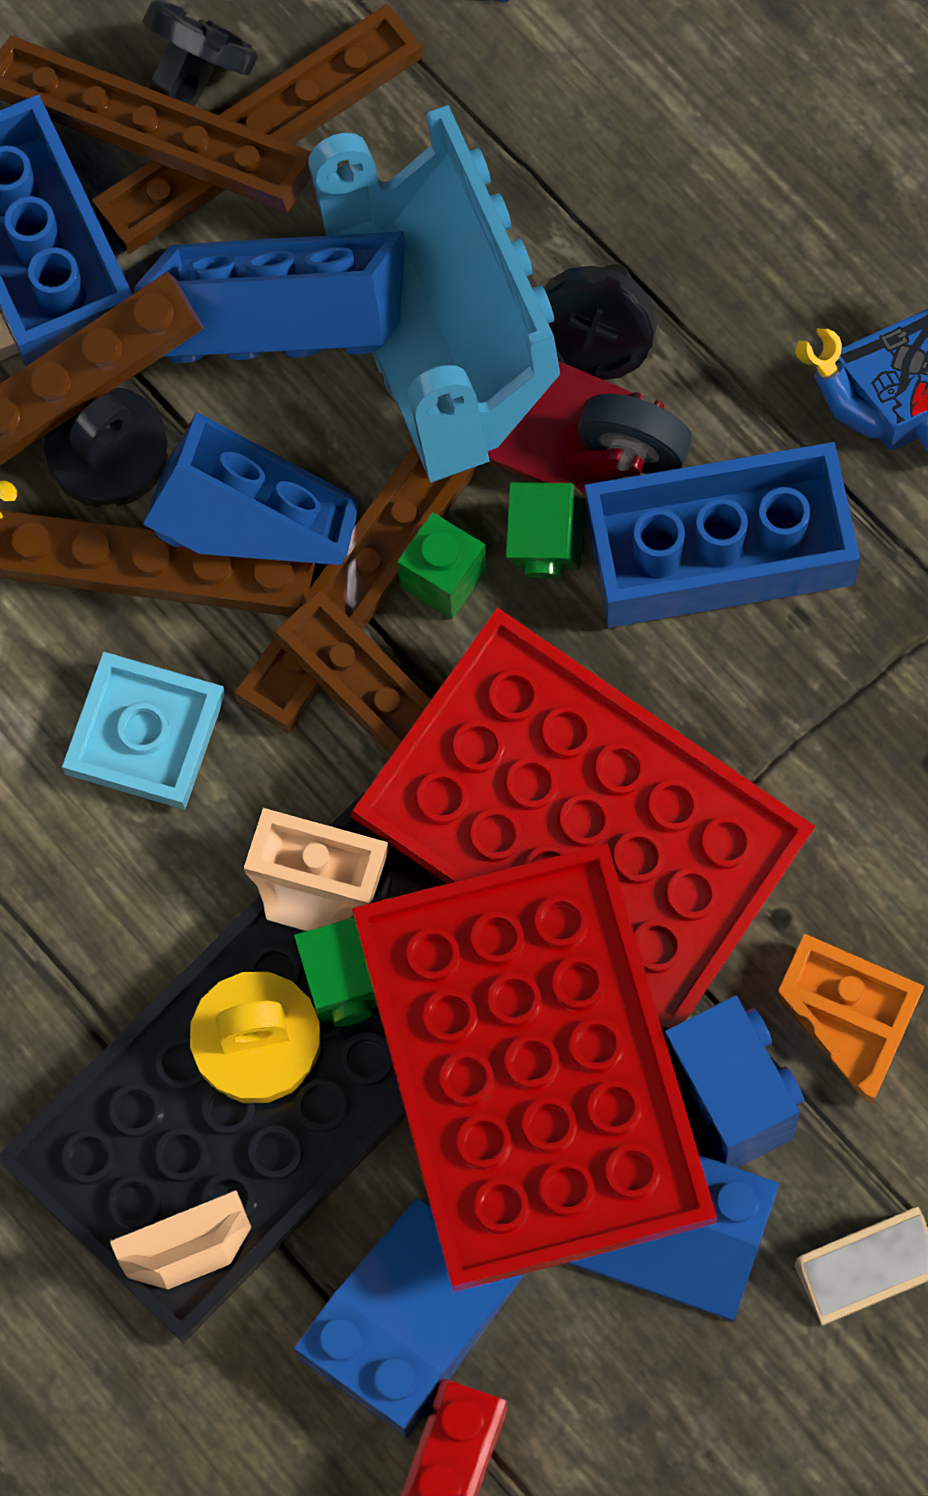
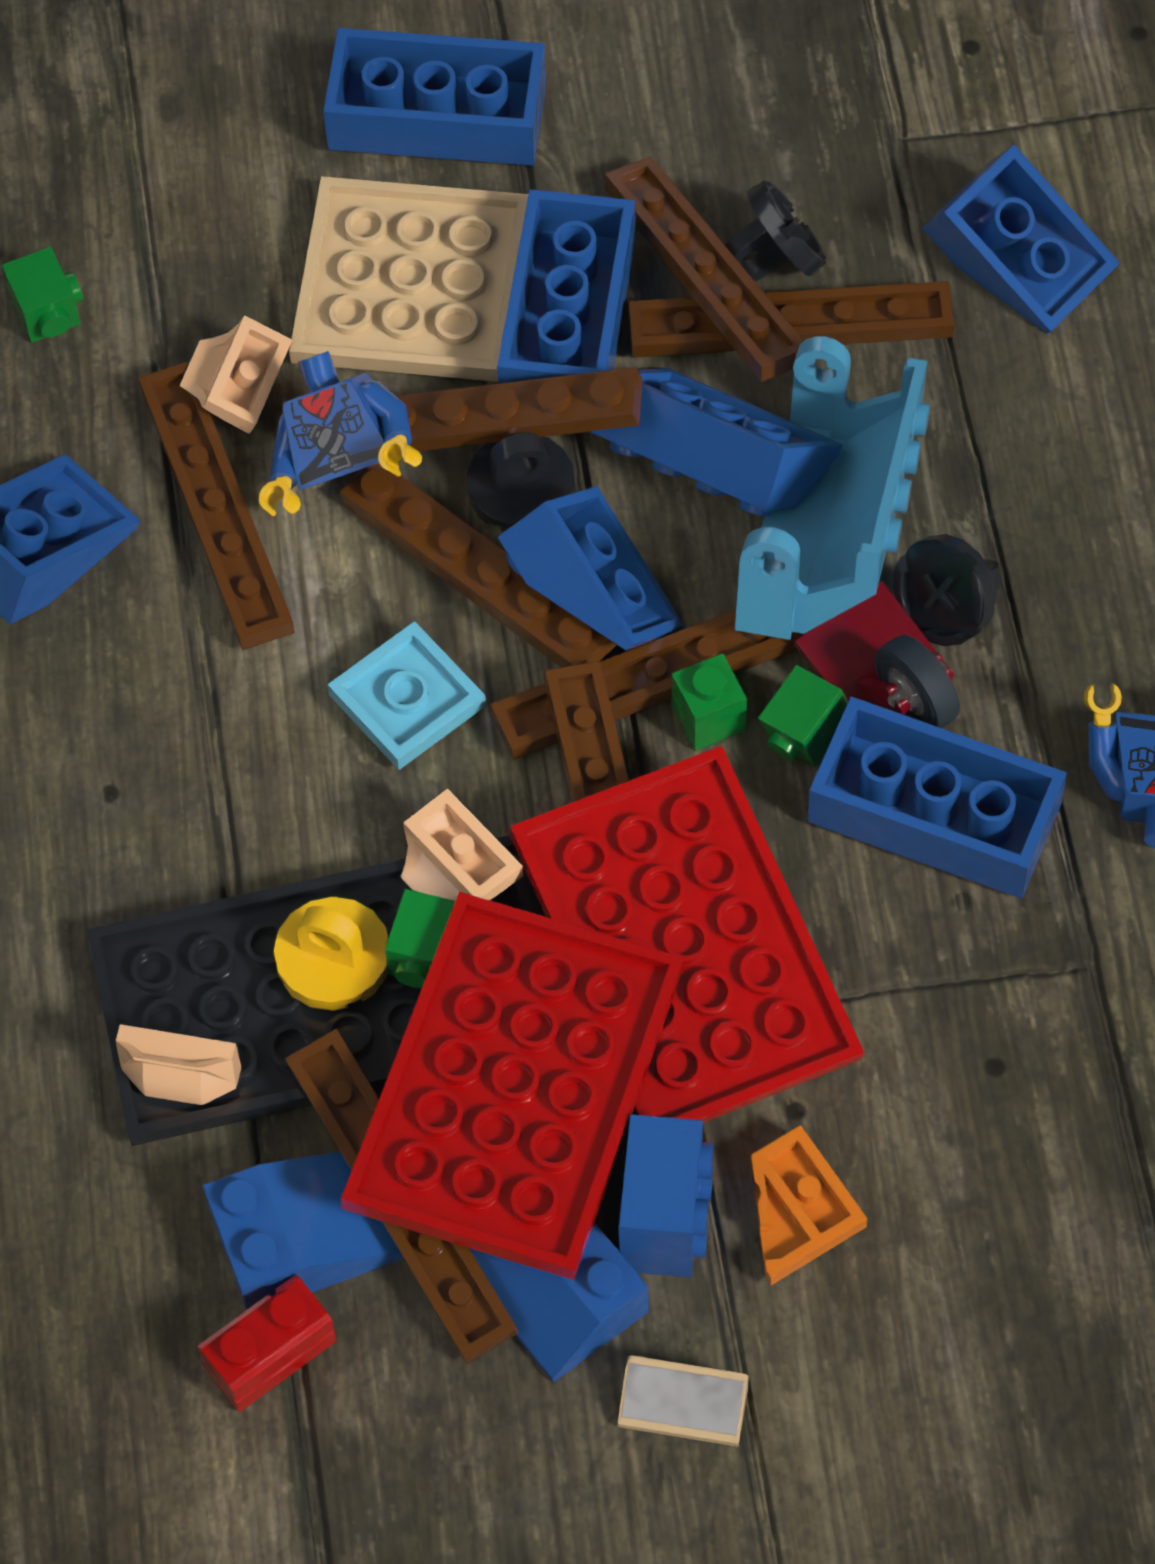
camera: 30 degrees right, 10 degrees down
none -> reddish brown plate [285,1028,519,1364]

